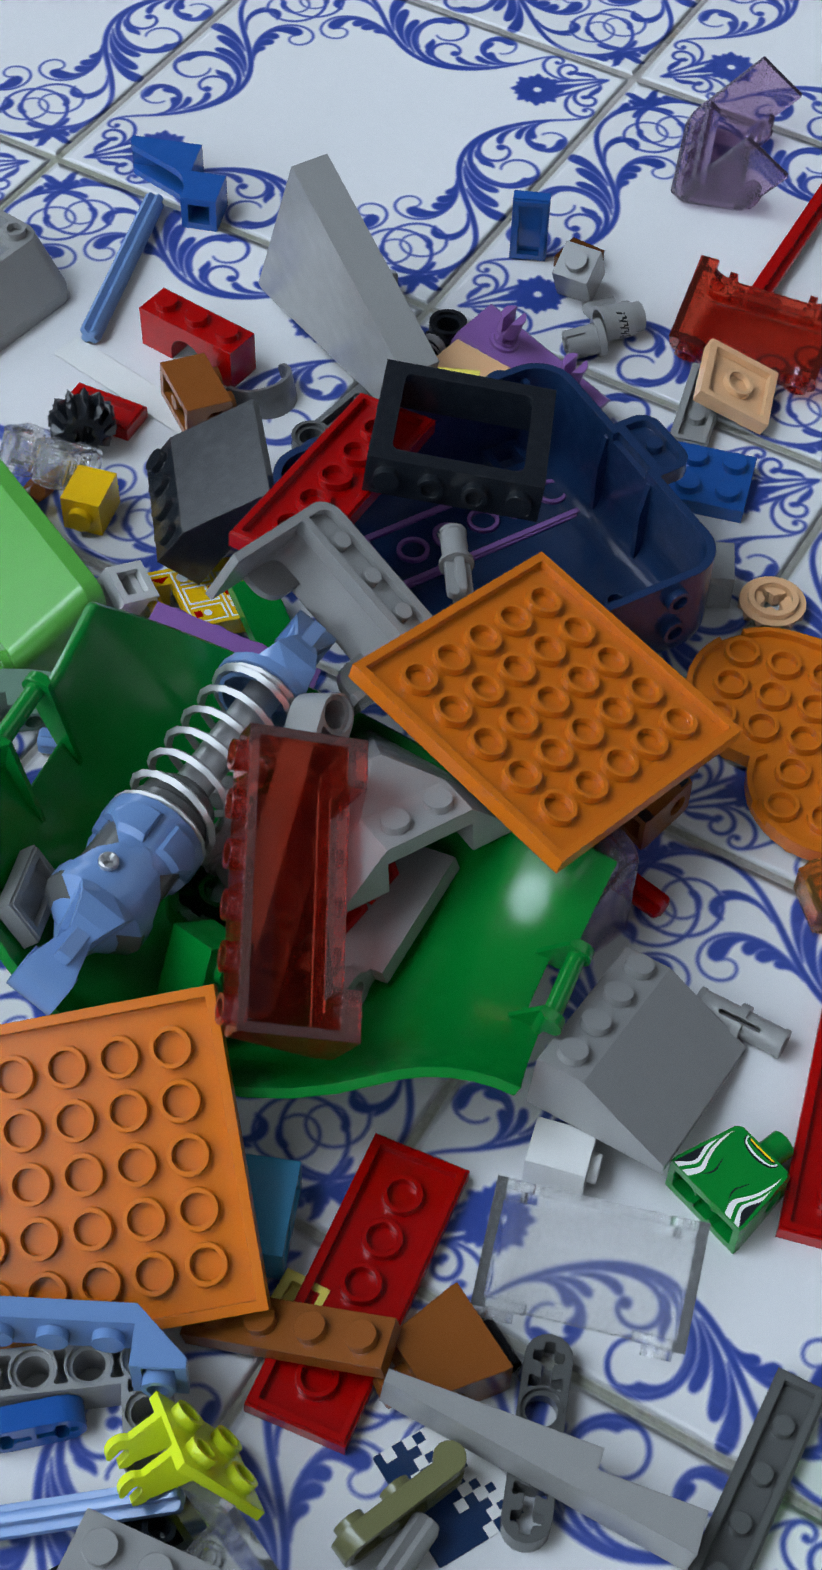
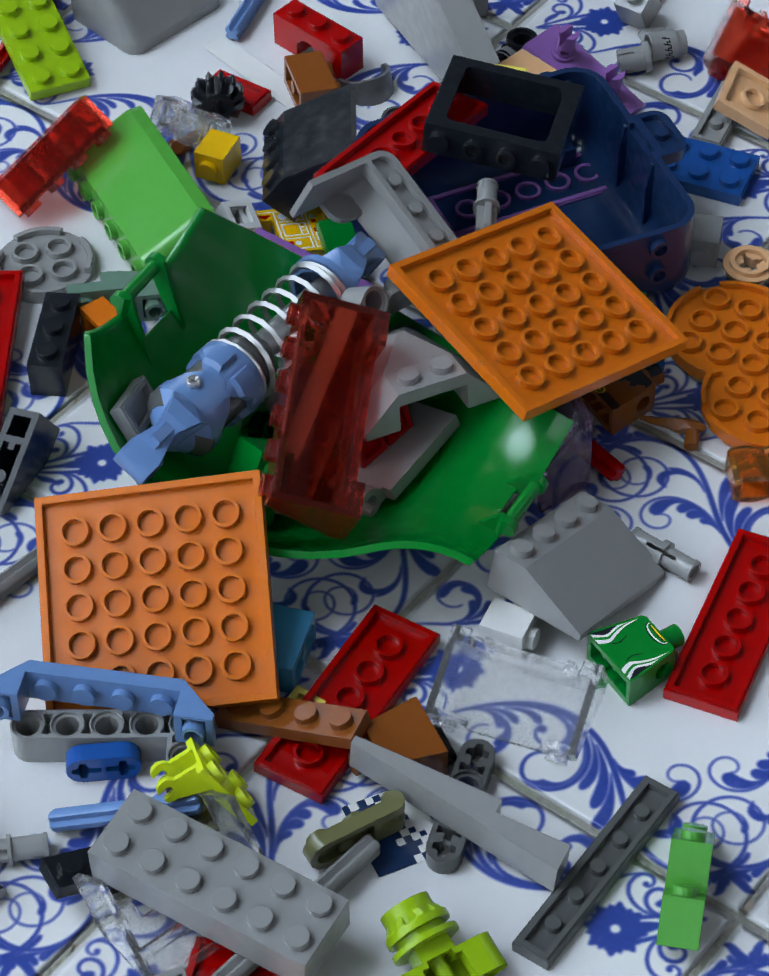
camera: 10 degrees right, 5 degrees down
none -> dark orange bar [639,415,707,451]

